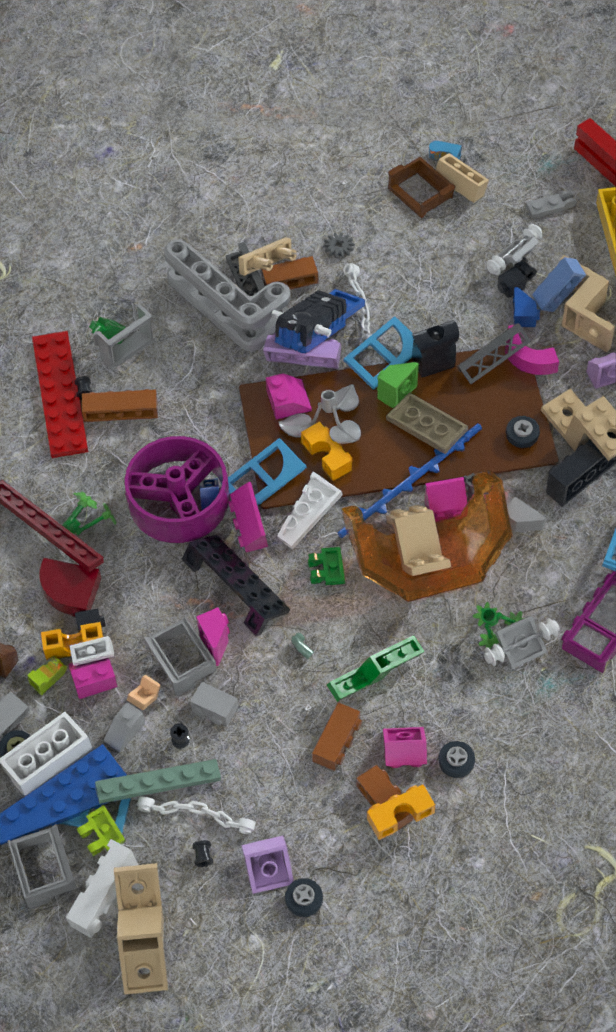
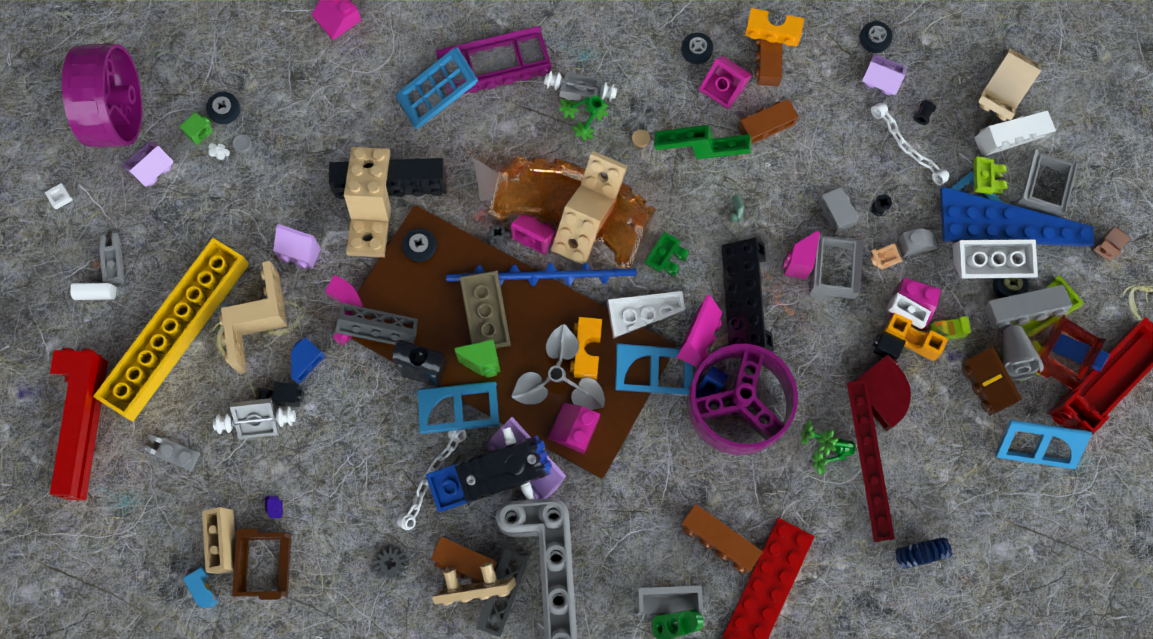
camera: 145 degrees left, 15 degrees up
black bush [74,376,93,400] -> none
sand green plate [95,759,221,804] -> none
medium blue brick [532,257,586,312] -> none
none -> dark purple piece [265,496,283,518]
none -> tan piece [632,130,650,148]

